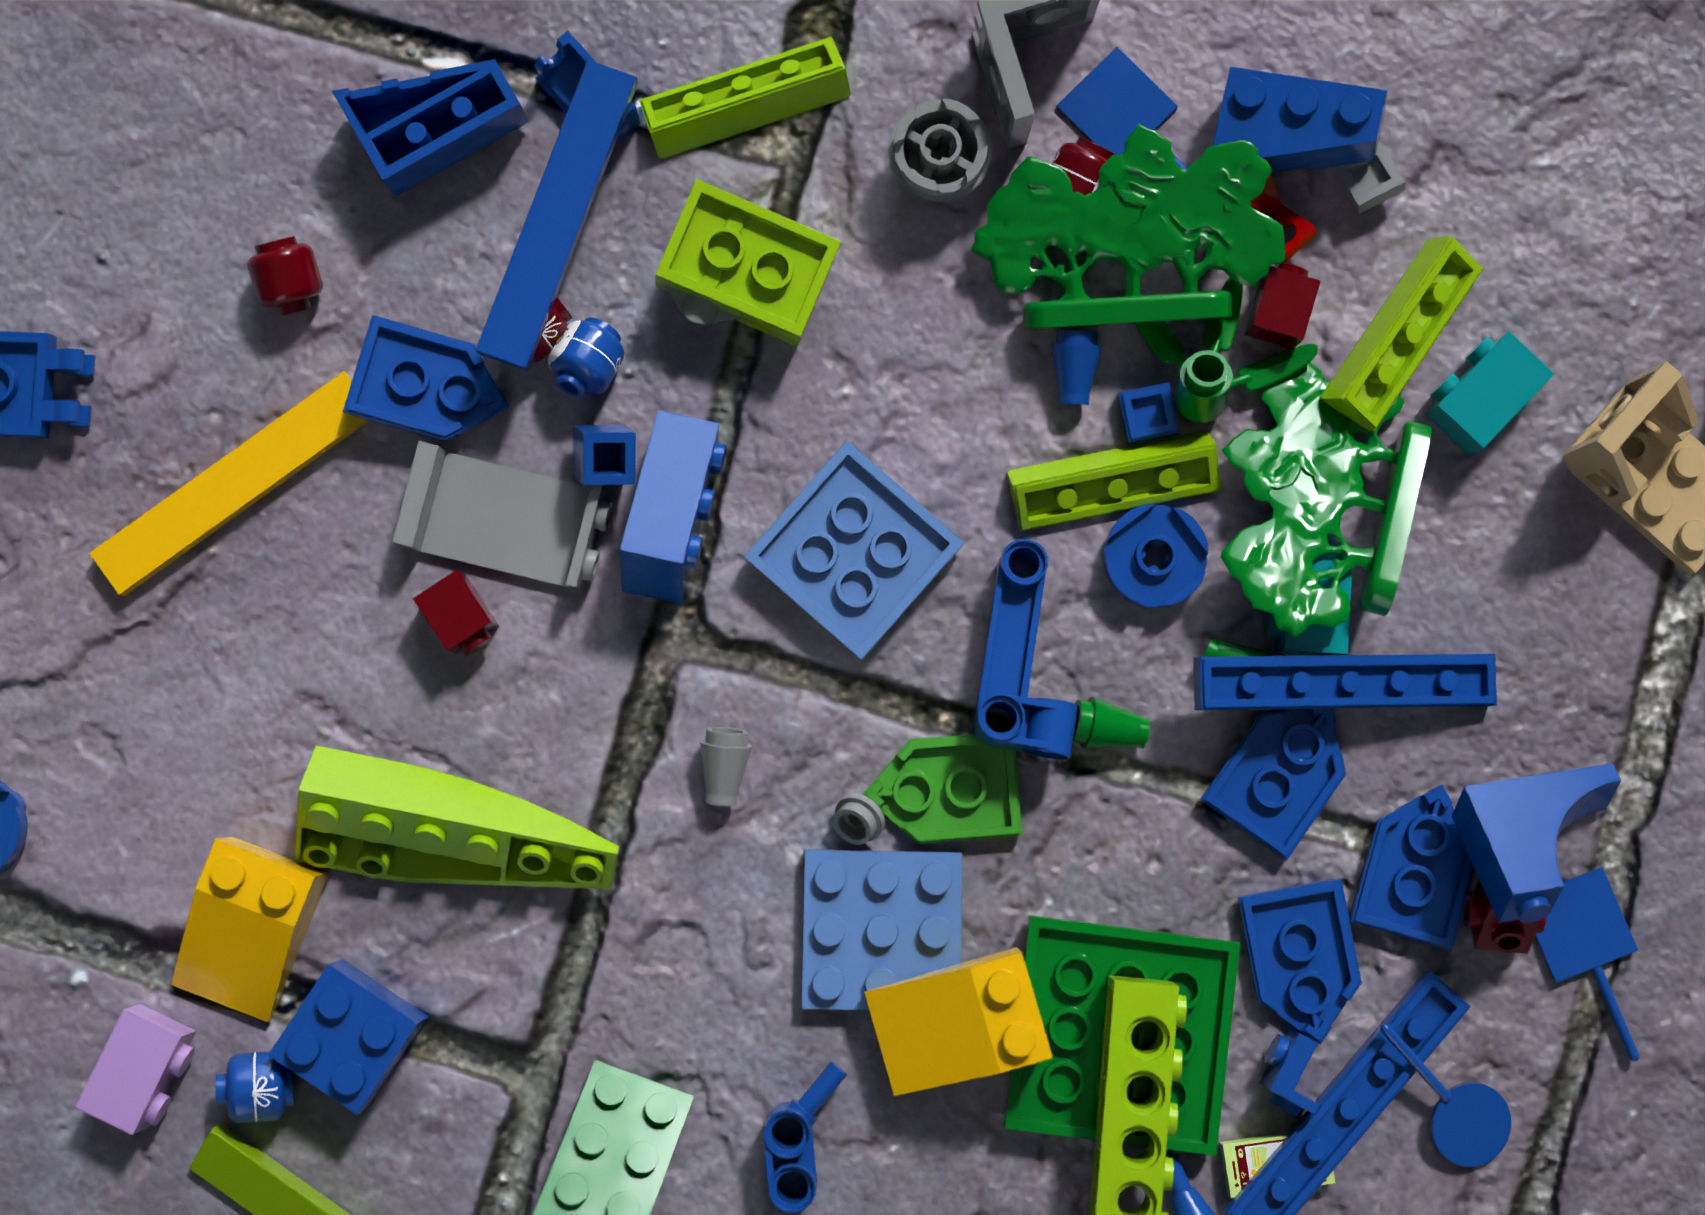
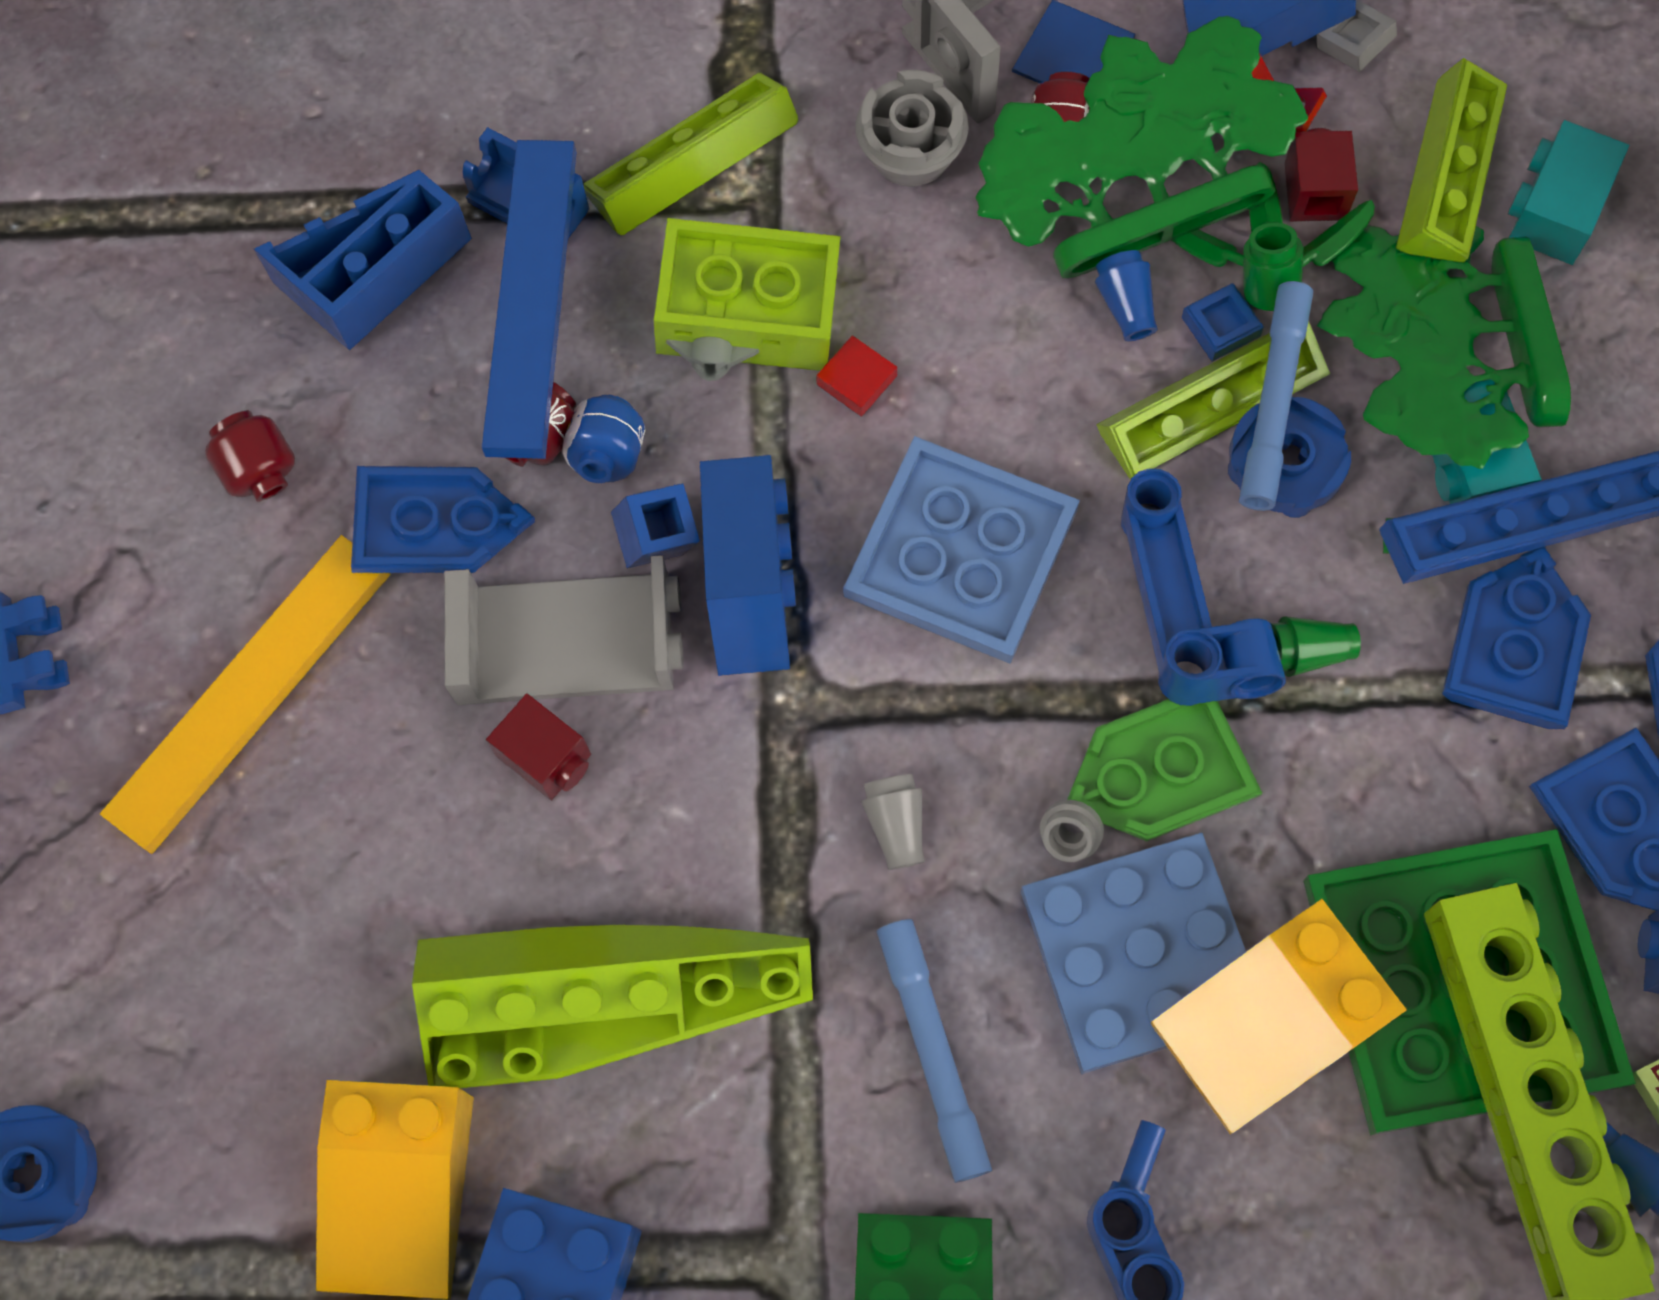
camera: 10 degrees left, 15 degrees down
none -> red tile [816,335,897,417]
none -> medium blue piece [876,919,993,1183]
none -> medium blue piece [1239,281,1314,511]

